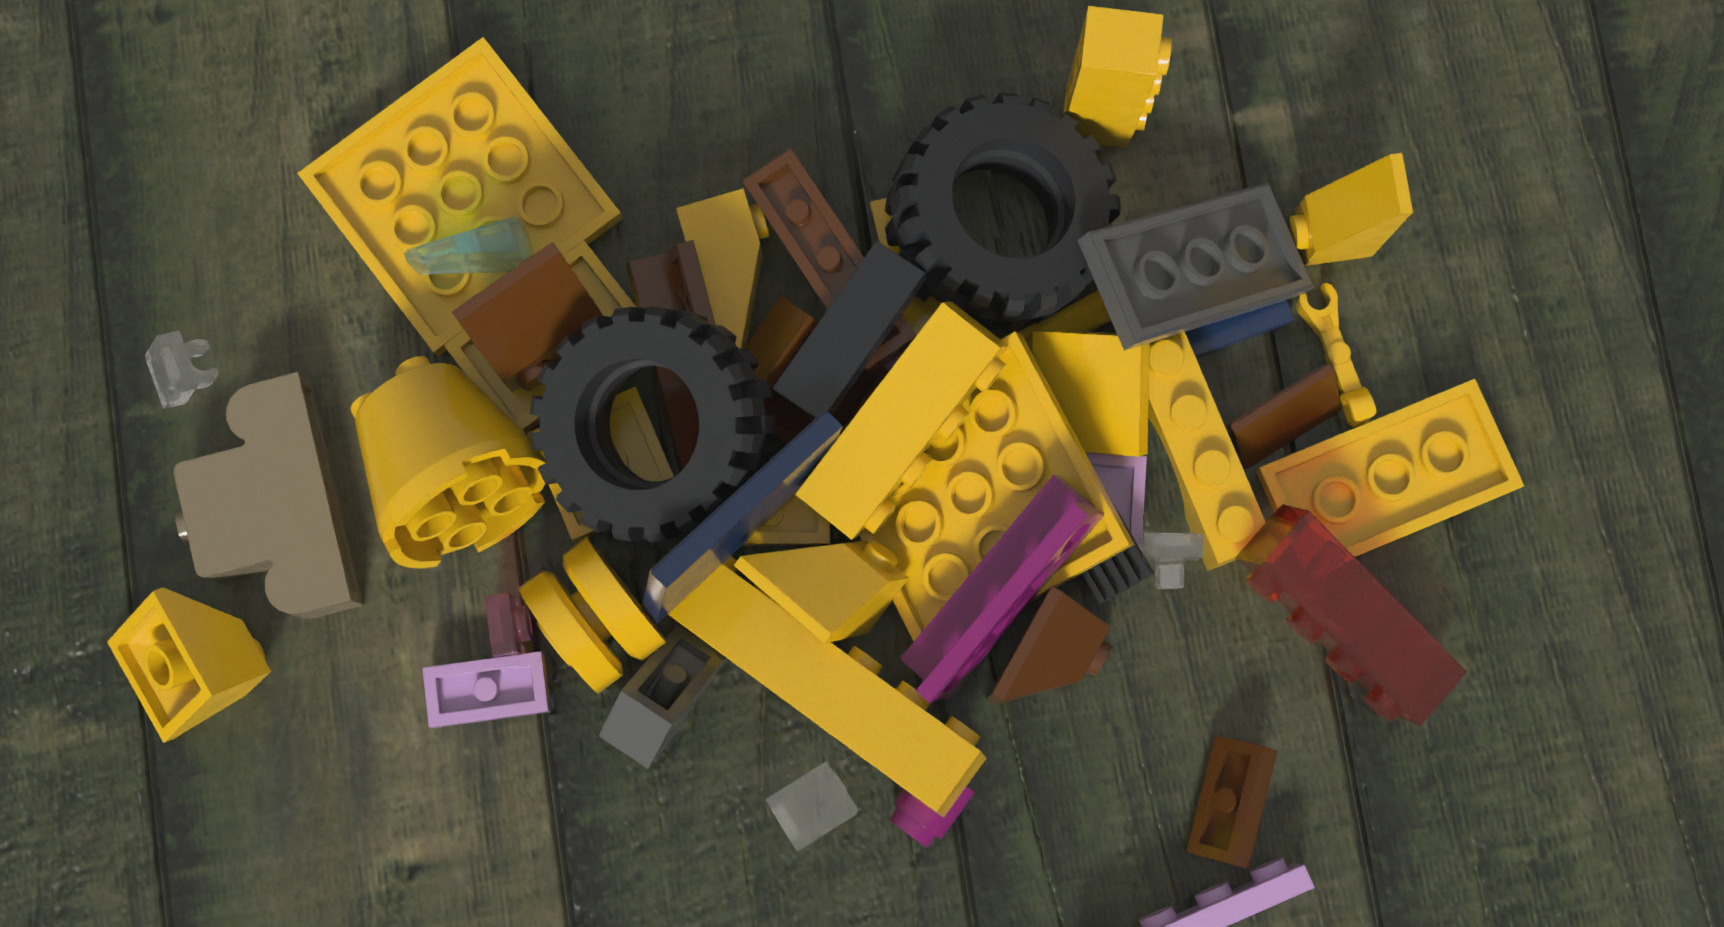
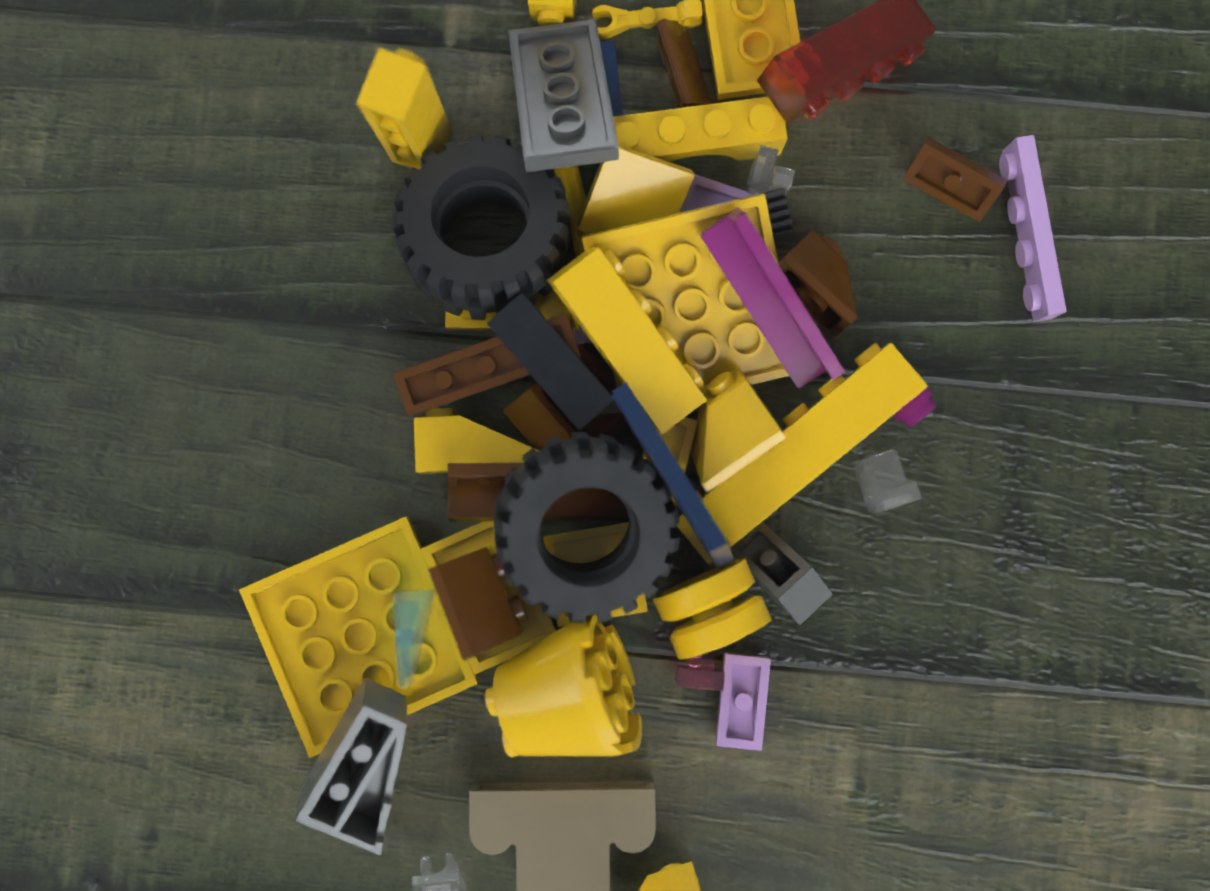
camera: 75 degrees left, 5 degrees up
none -> dark grey wedge [295,678,407,856]

